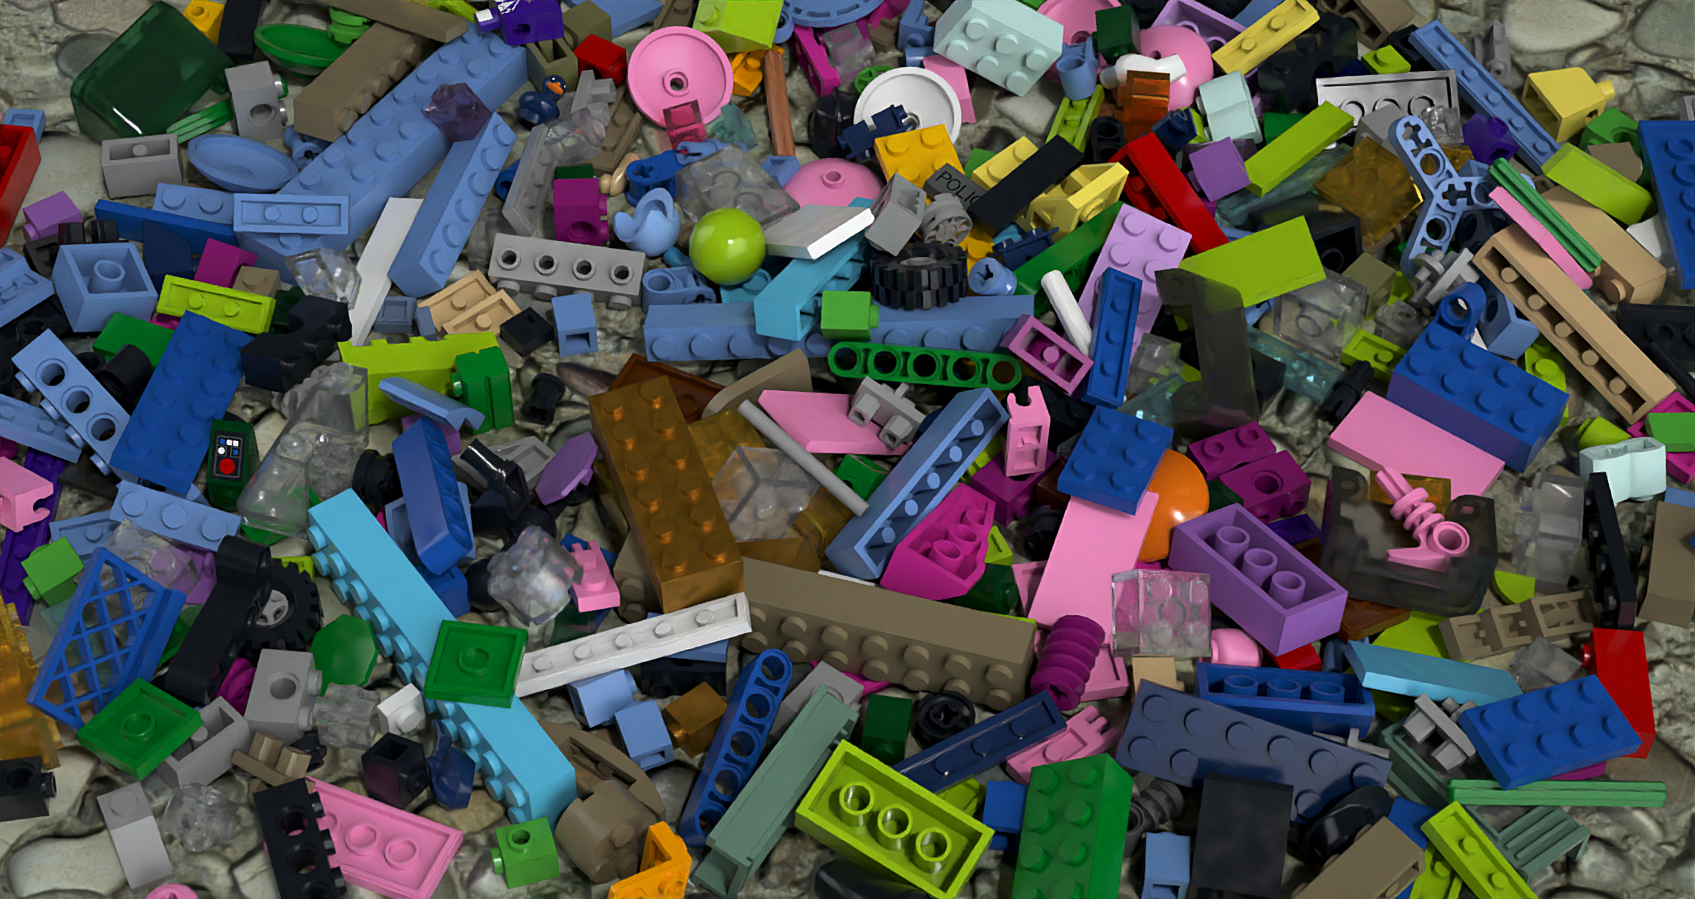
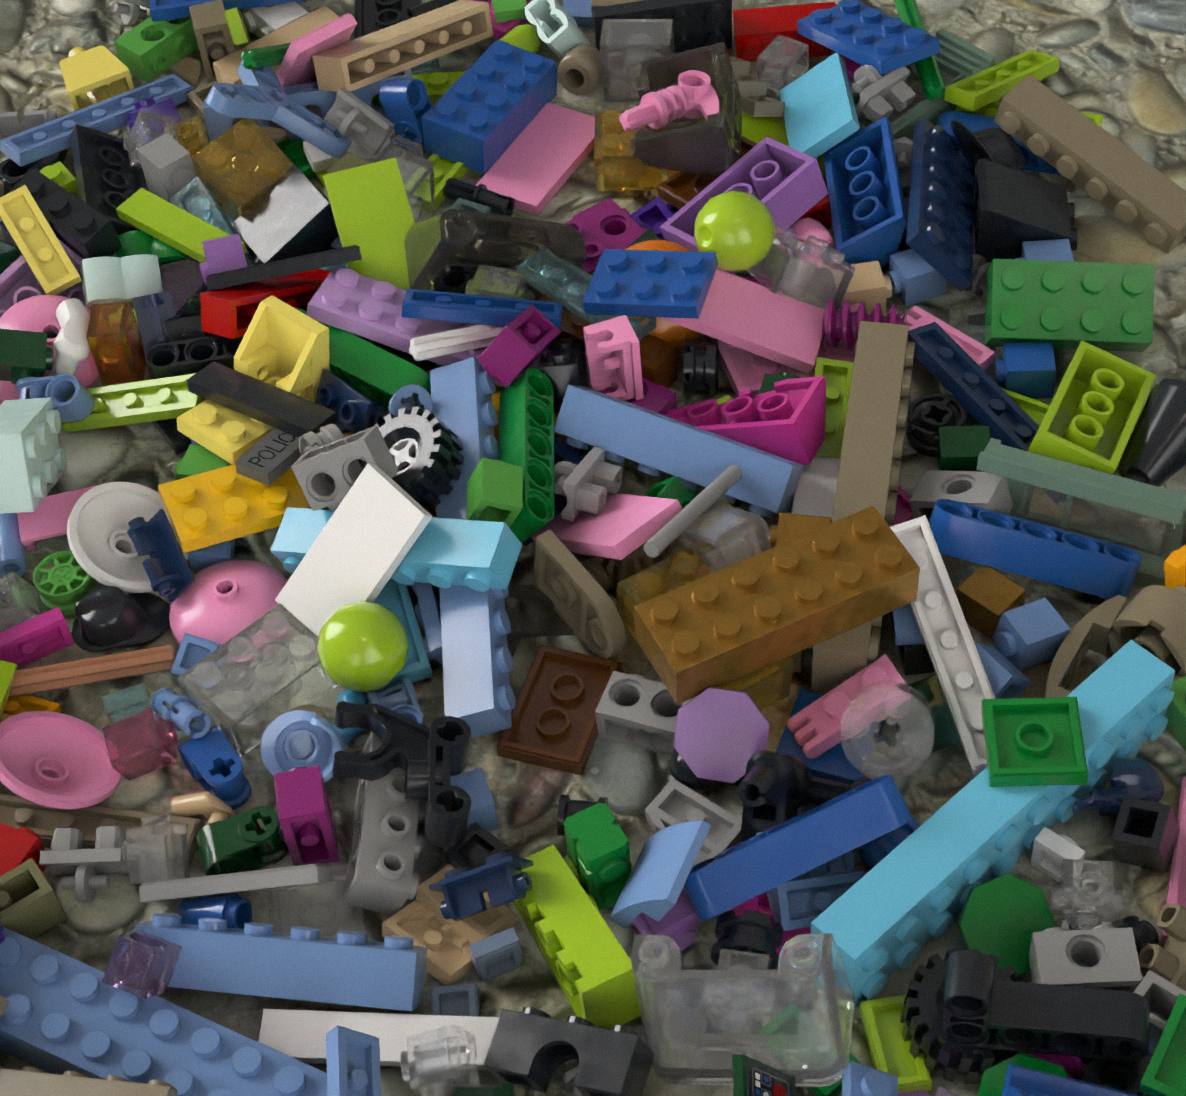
camera: 90 degrees left, 0 degrees up
dark blue animal [516,75,567,131] -> none
none -> black tile [206,245,362,291]
none -> black piece [332,701,471,848]
none -> dark blue hinge [429,852,534,921]
none -> lime piece [694,190,775,272]

